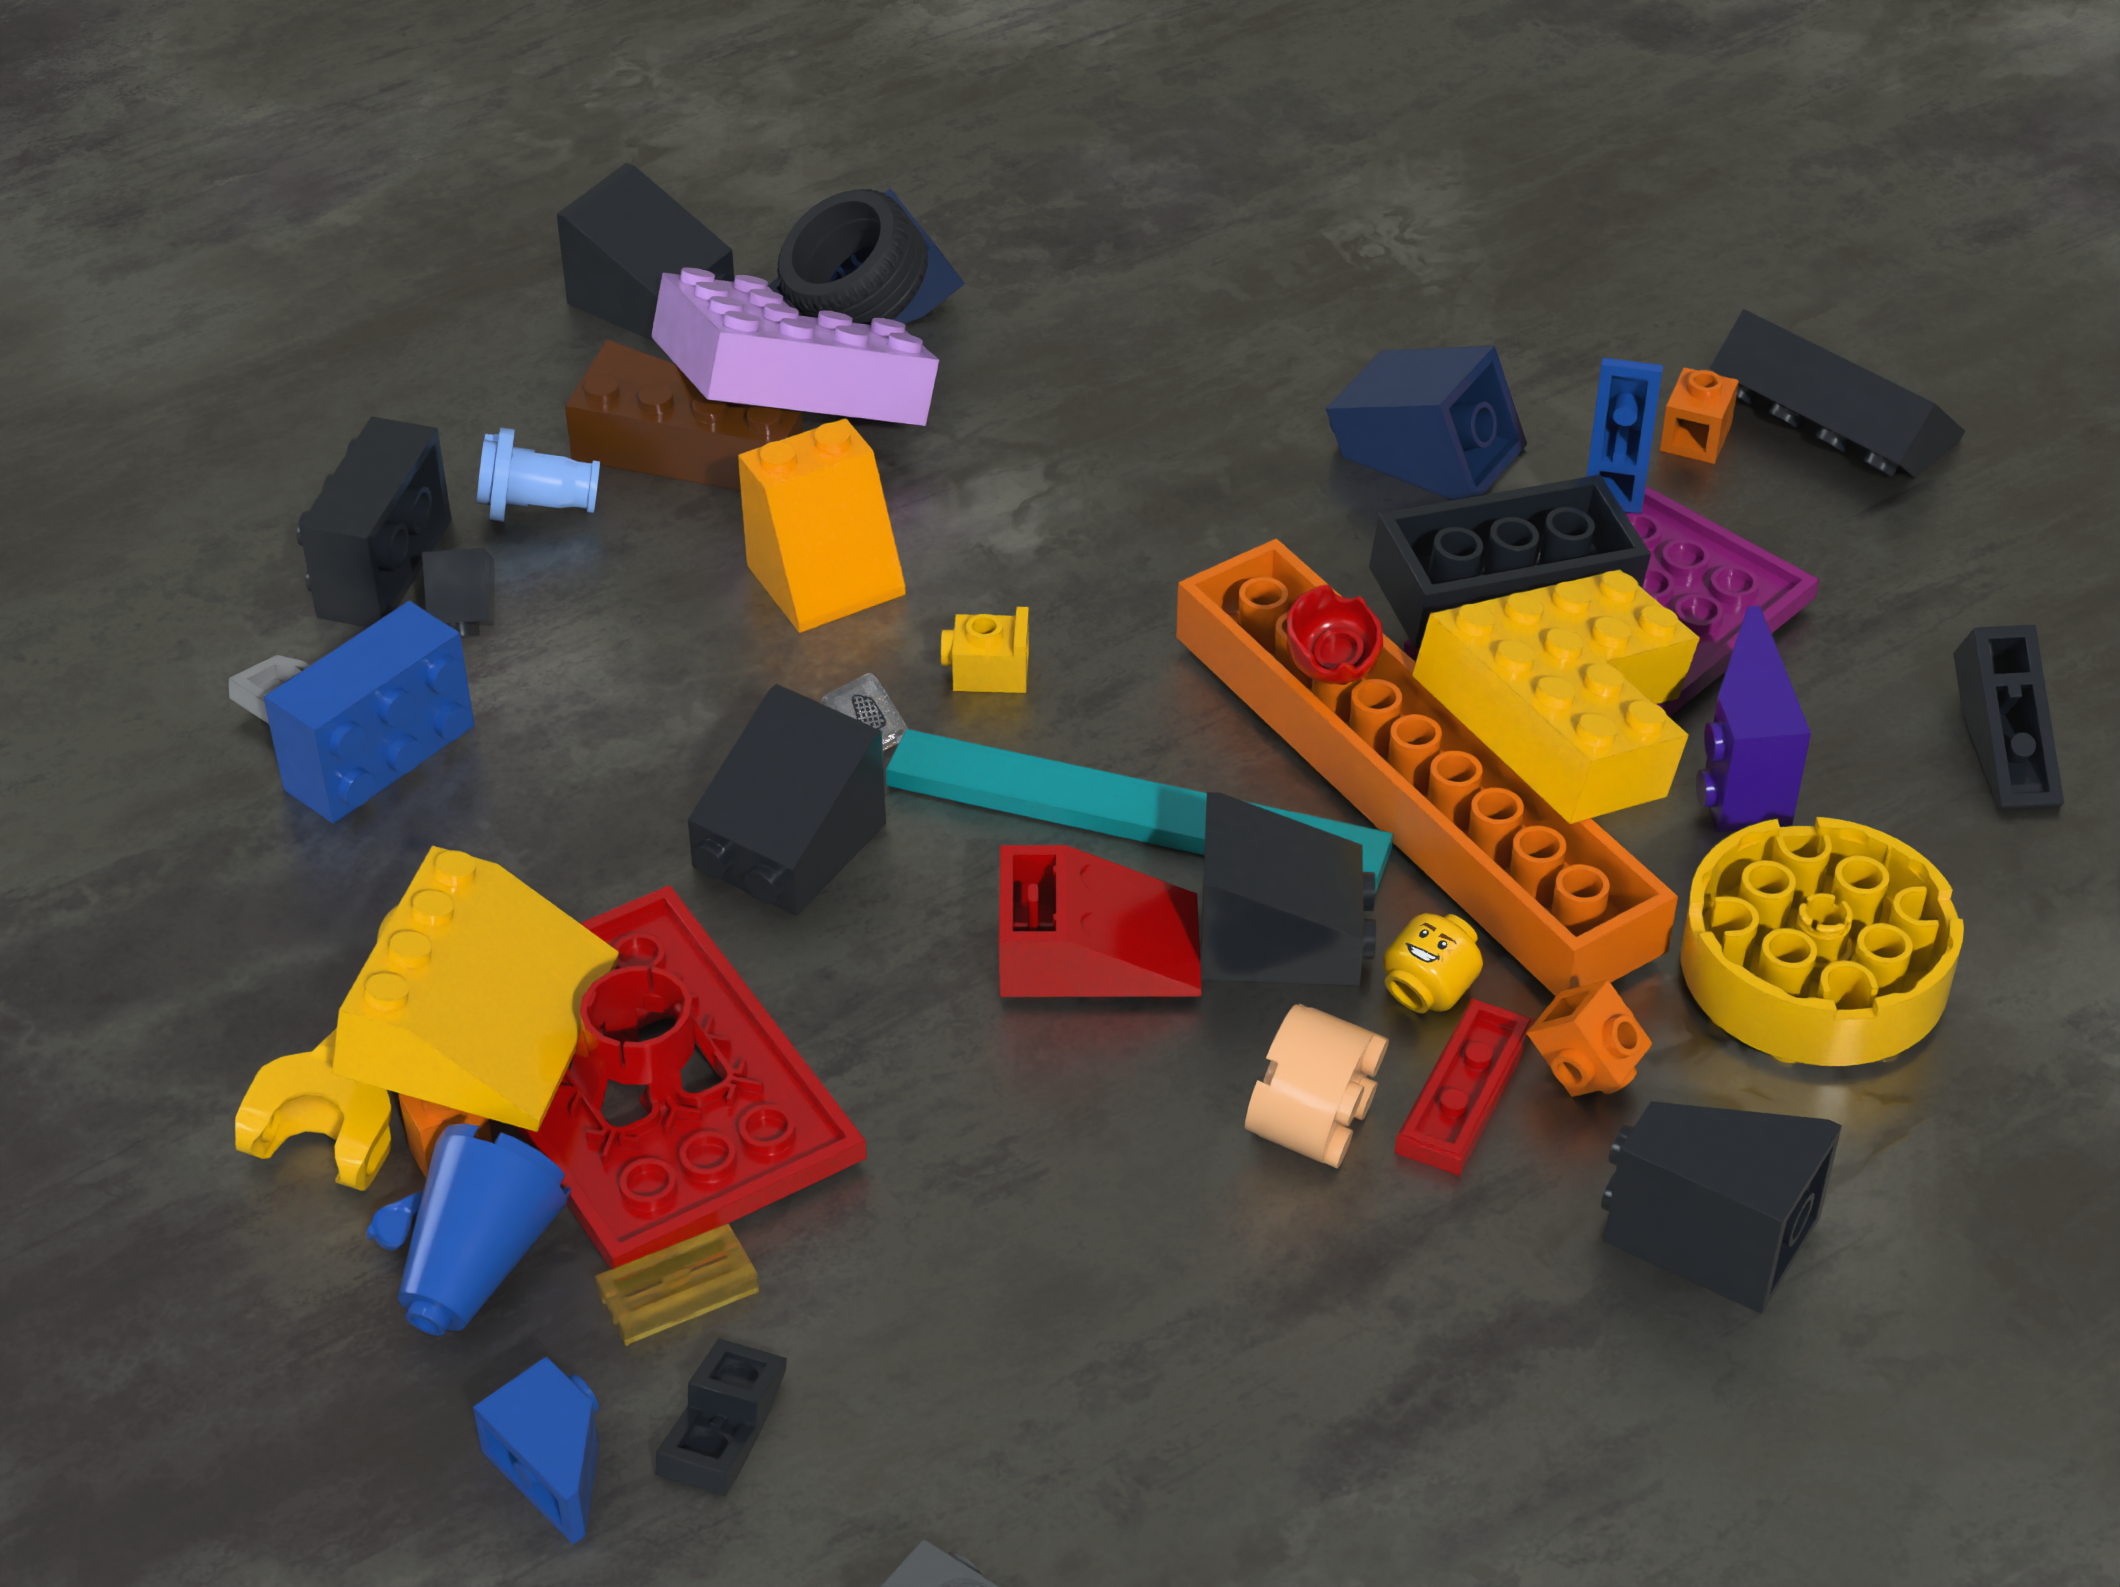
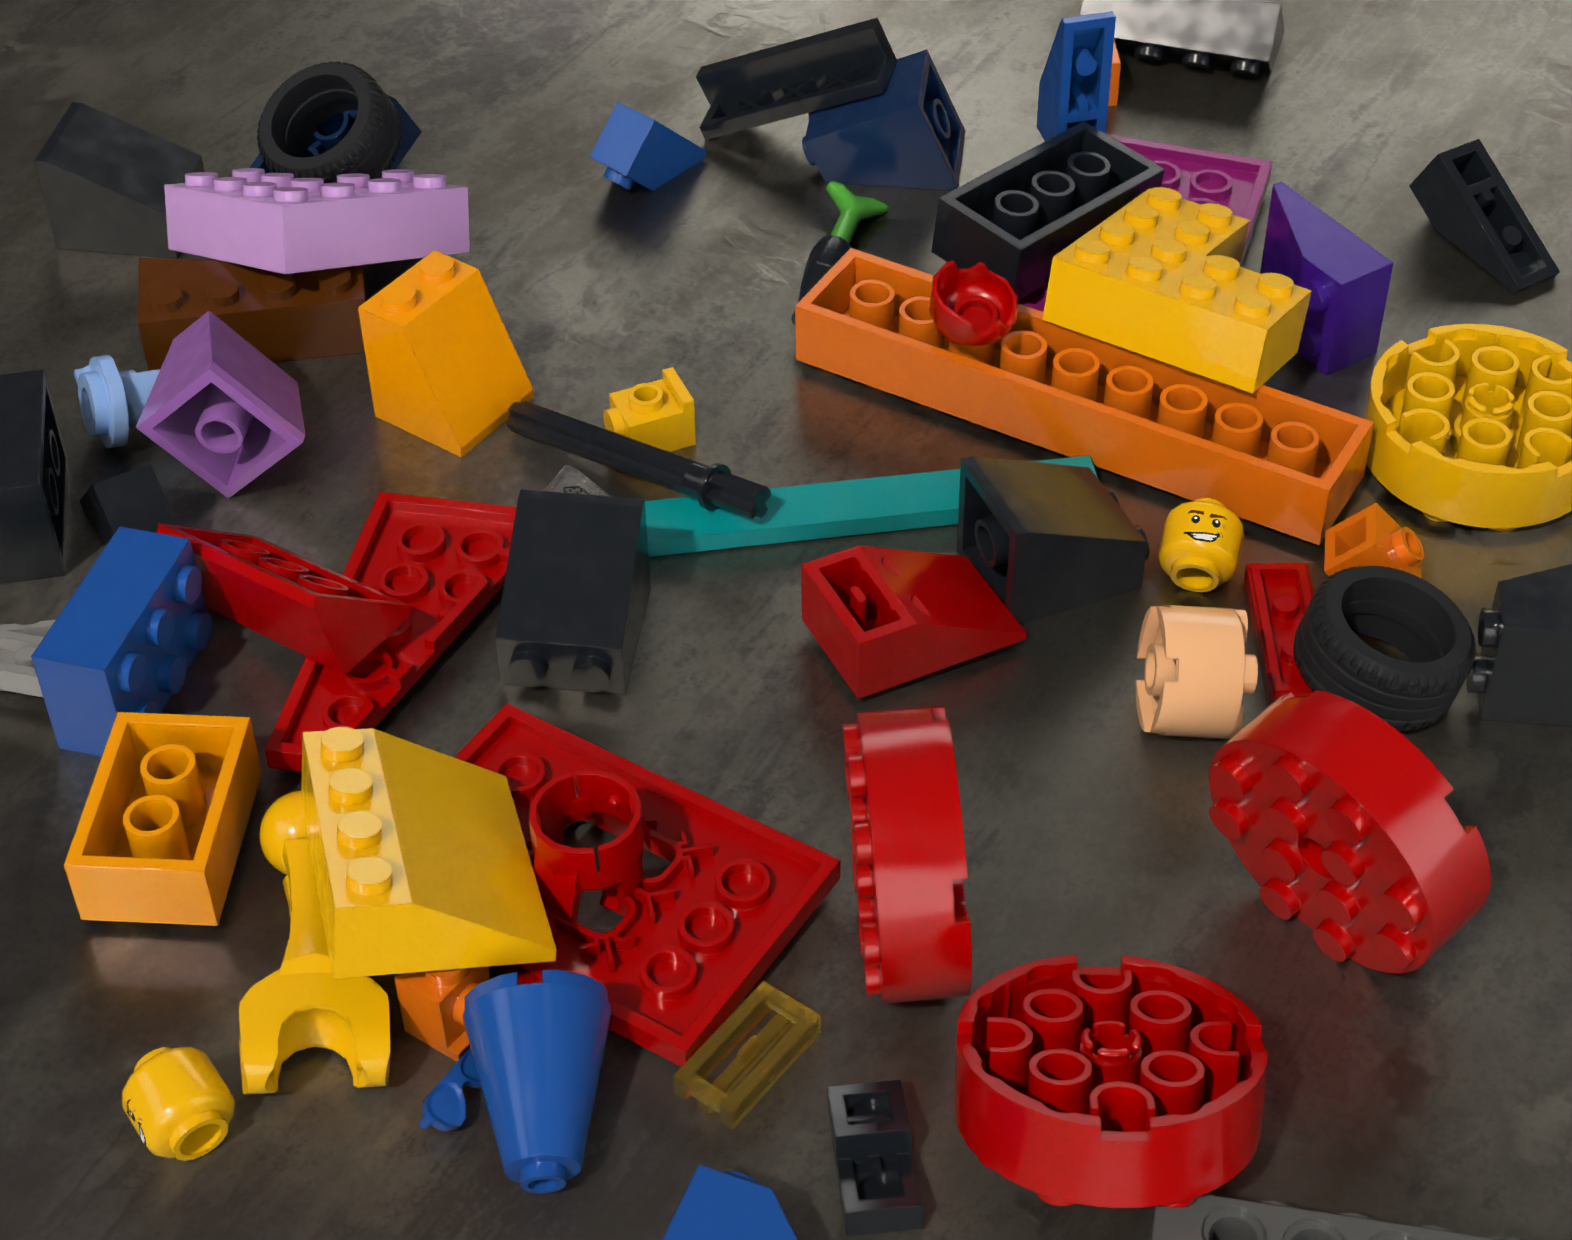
camera: 25 degrees left, 0 degrees up
none -> light orange brick [64,712,262,926]
none -> yellow head [122,1046,235,1161]
none -> medium lavender slope [136,311,305,499]
none -> red slope [156,523,412,675]
none -> red wing [264,492,517,772]
none -> black axle [506,401,771,519]
none -> blue slope [589,101,707,191]
none -> black fence [696,17,897,140]
none -> piece [791,181,889,325]
none -> red brick [843,706,972,1004]
none -> red brick [954,954,1269,1208]
none -> red brick [1209,690,1491,974]
none -> black tyre [1293,566,1476,731]

